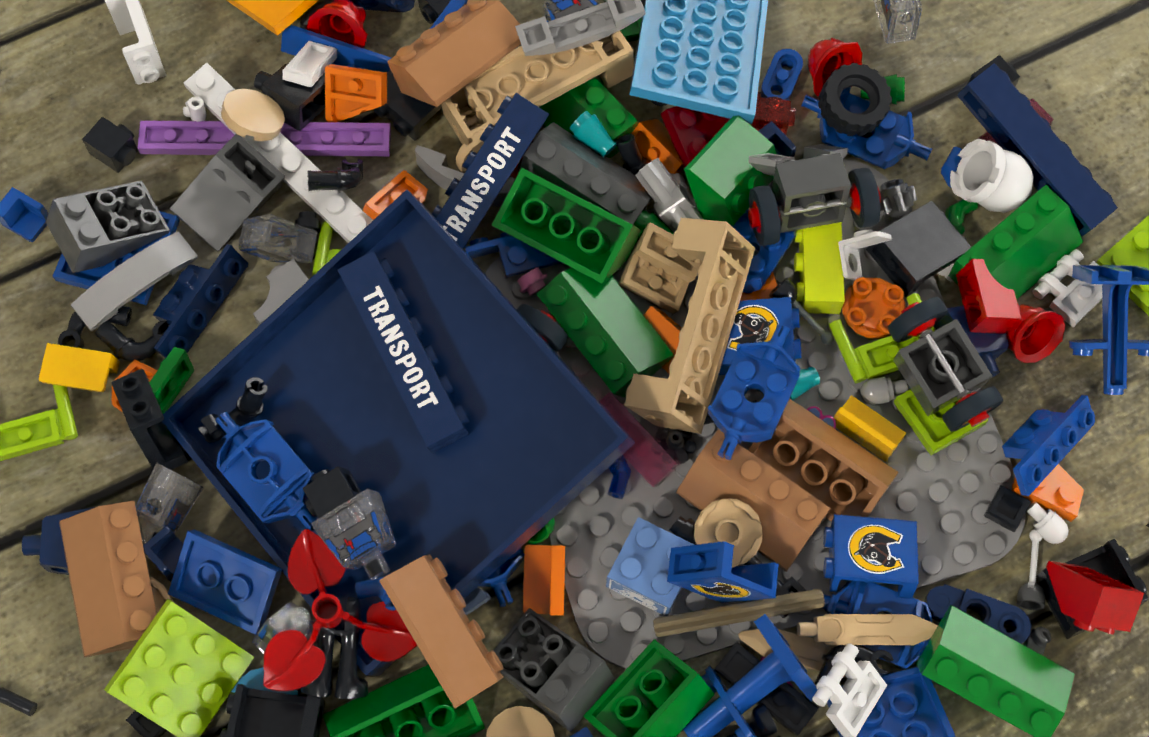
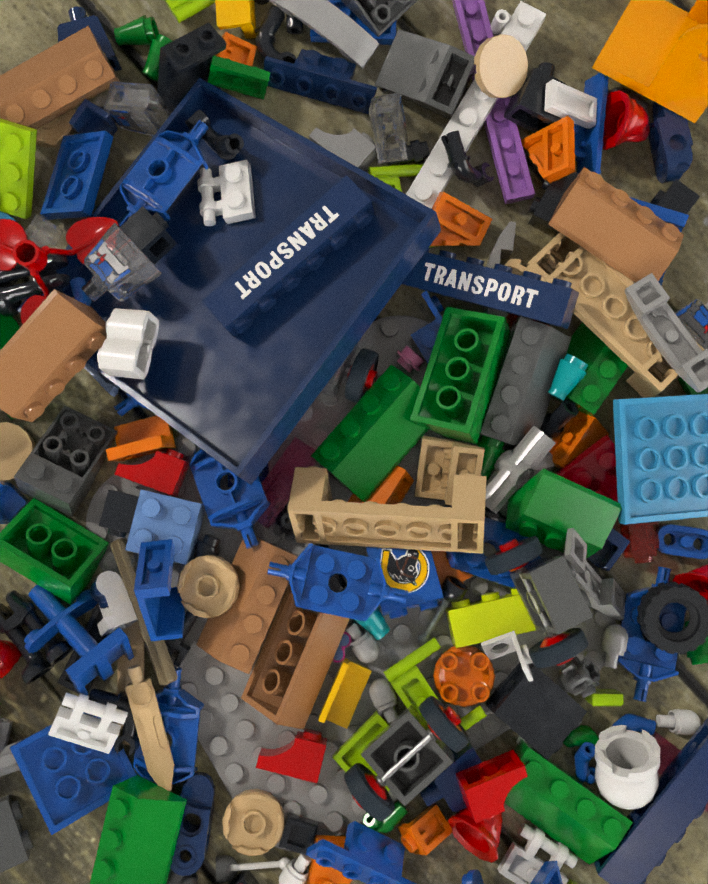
camera: 75 degrees right, 15 degrees up
blue panel [823,514,919,598] -> none
none -> white leg [90,571,138,636]
none -> white brick [97,308,159,380]
none -> black brick [99,490,139,538]
none -> green cone [114,15,159,46]
none -> red arch [114,448,190,497]
none -> green cone [142,34,172,82]
none -> blue plate [189,449,271,549]
none -> white plate [197,160,256,226]
none -> tan tile [222,789,285,856]
none -> red arch [256,729,327,783]
none -> light grey cylinder [346,622,379,663]
none -> green arm [362,800,409,833]
none -> orange bracket [397,804,453,855]
none -> blue arm [574,742,596,784]
none -> lime tile [585,689,624,706]
none -> light grey cylinder [601,624,628,669]
none -> white cylinder [656,709,701,735]

